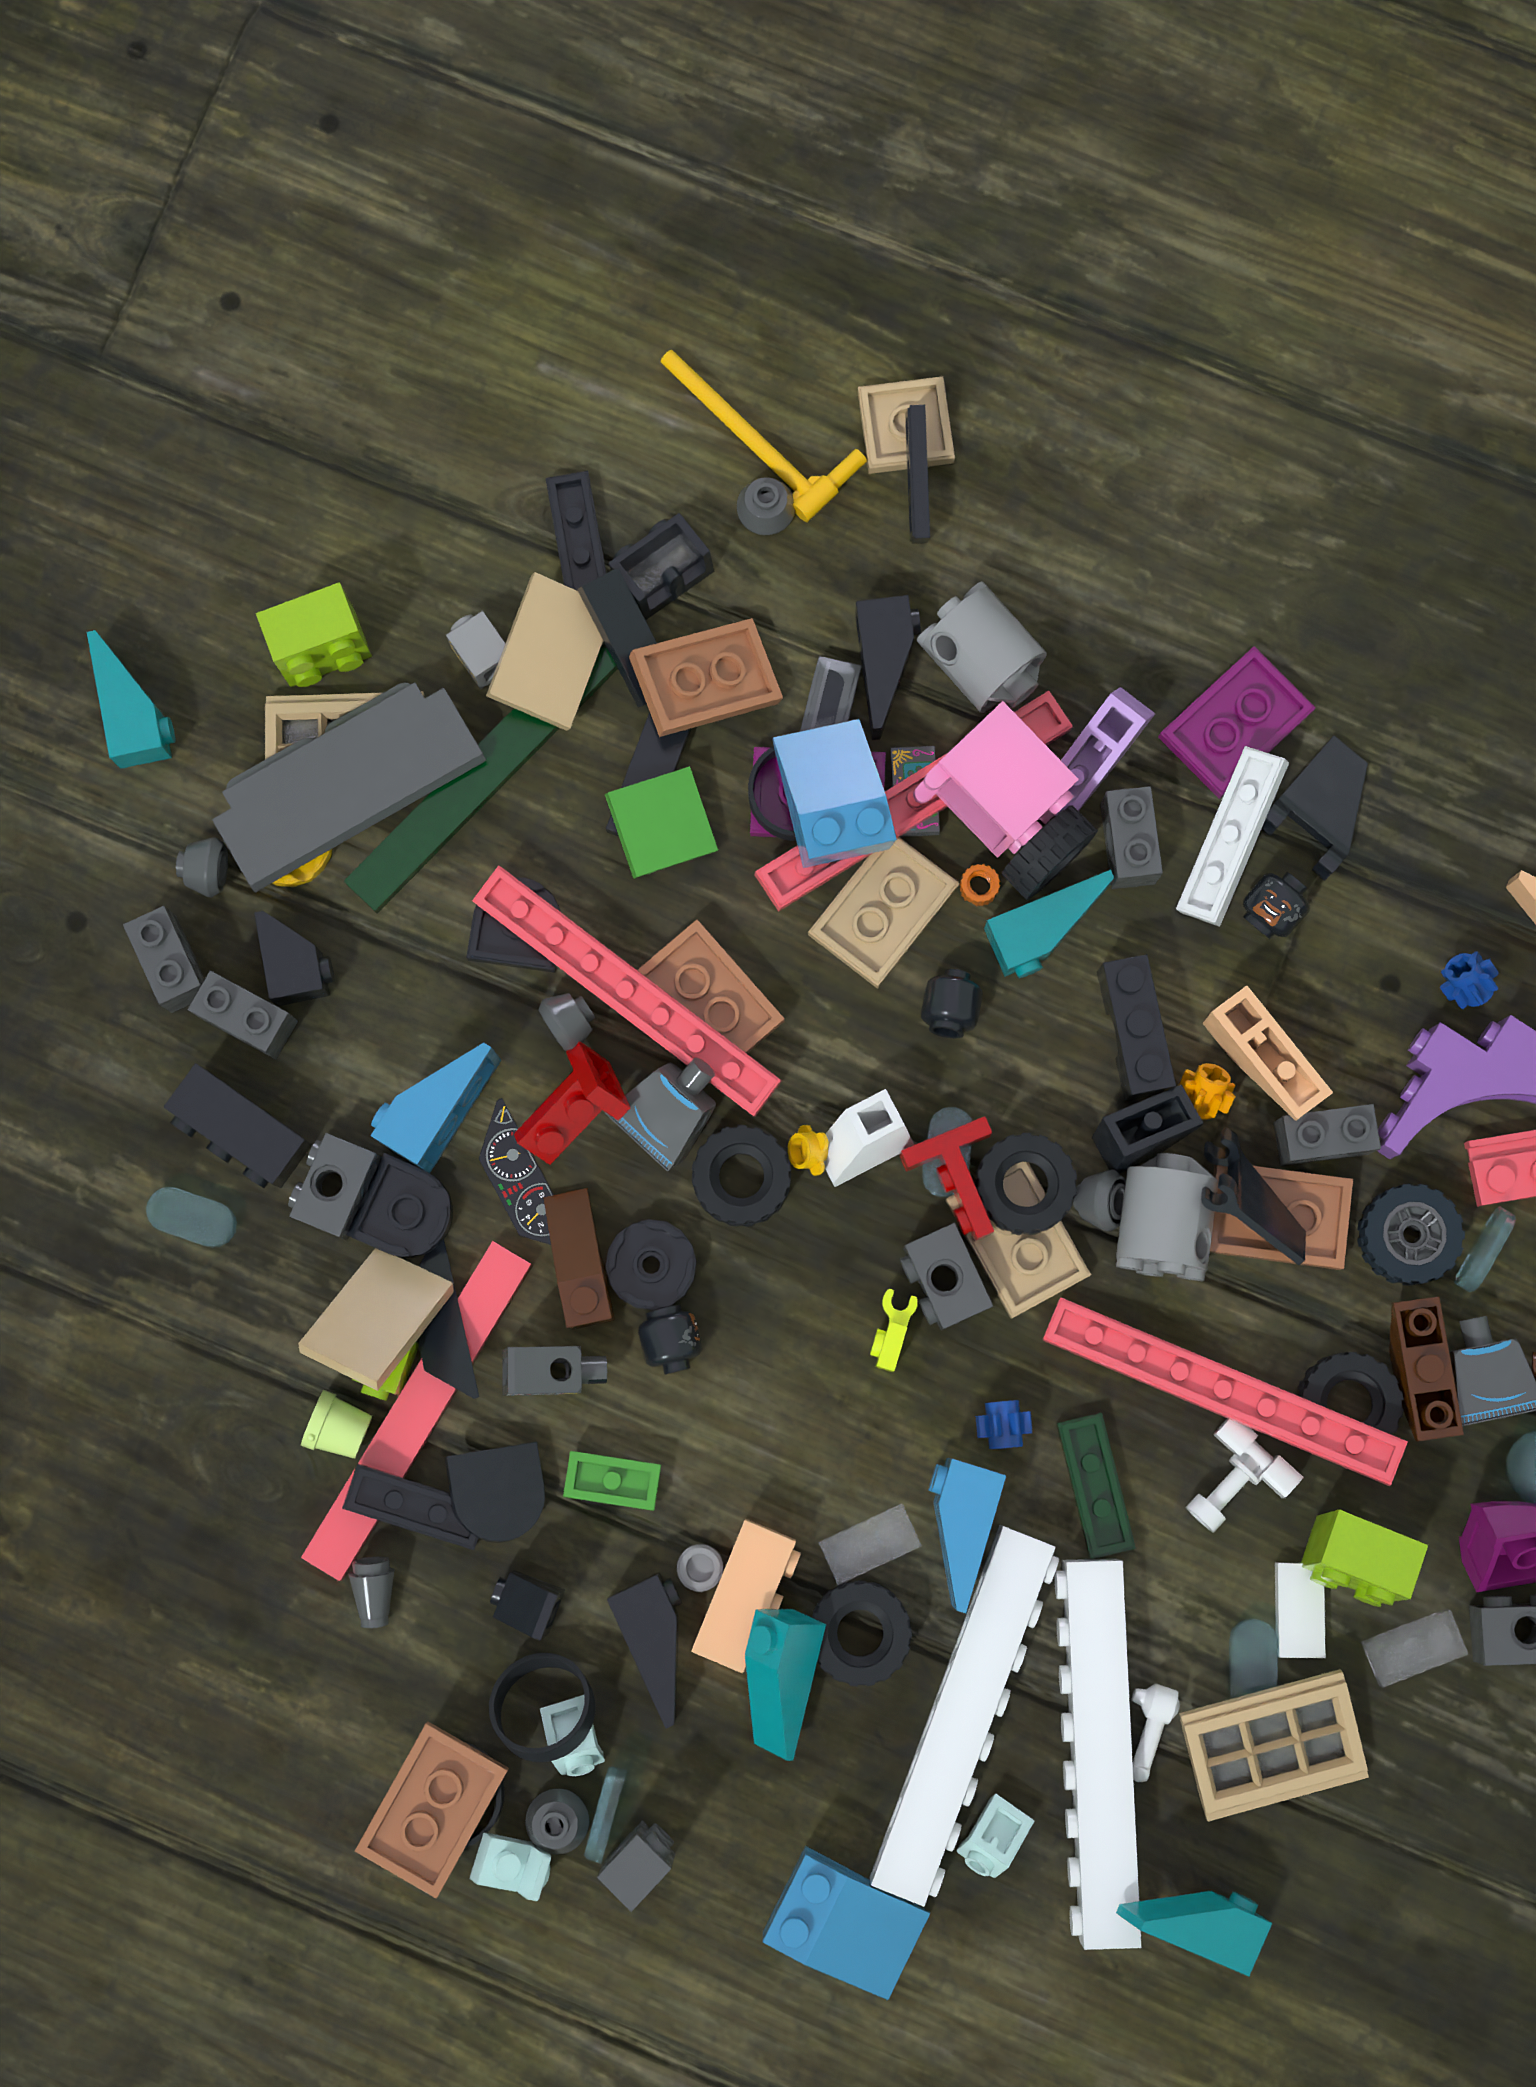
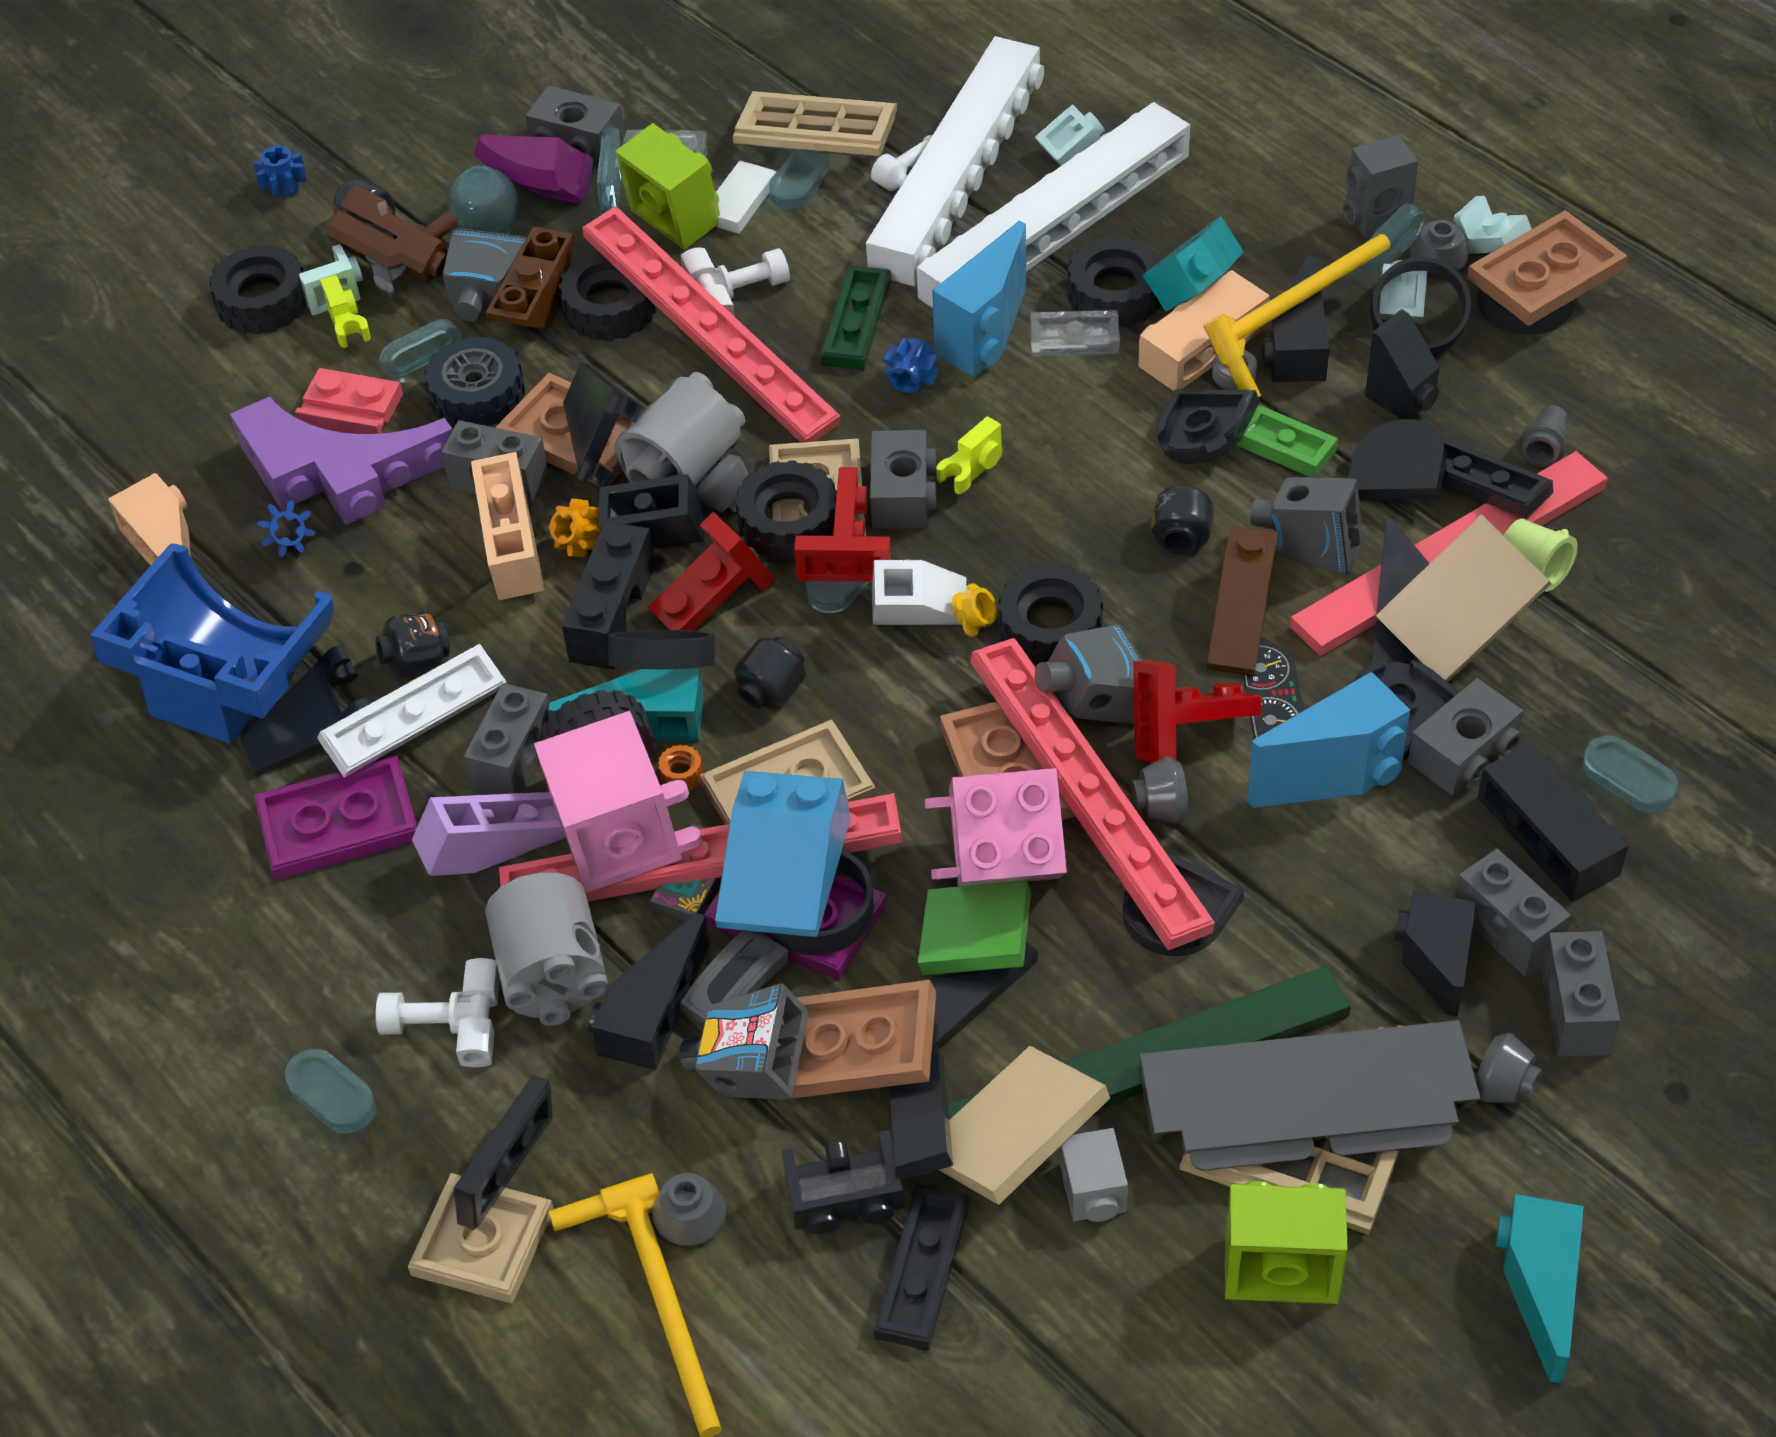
camera: 155 degrees left, 30 degrees down
black plate [606,1219,697,1311] -> none
dark azure slope [762,1846,930,2000] -> none
teal slope [1116,1891,1272,1976] -> none
none -> blue piece [90,543,333,744]
none -> clear light blue tile [285,1049,376,1133]
none -> white bar [376,958,500,1067]
none -> clear light blue tile [597,128,622,214]
none -> black tyre [608,630,715,670]
none -> red bracket [647,512,776,631]
none -> dark grey torso [679,984,809,1099]
none -> bright pink container [924,768,1067,887]
none -> black tile [1156,390,1260,464]
none -> yellow bar [1203,234,1390,397]

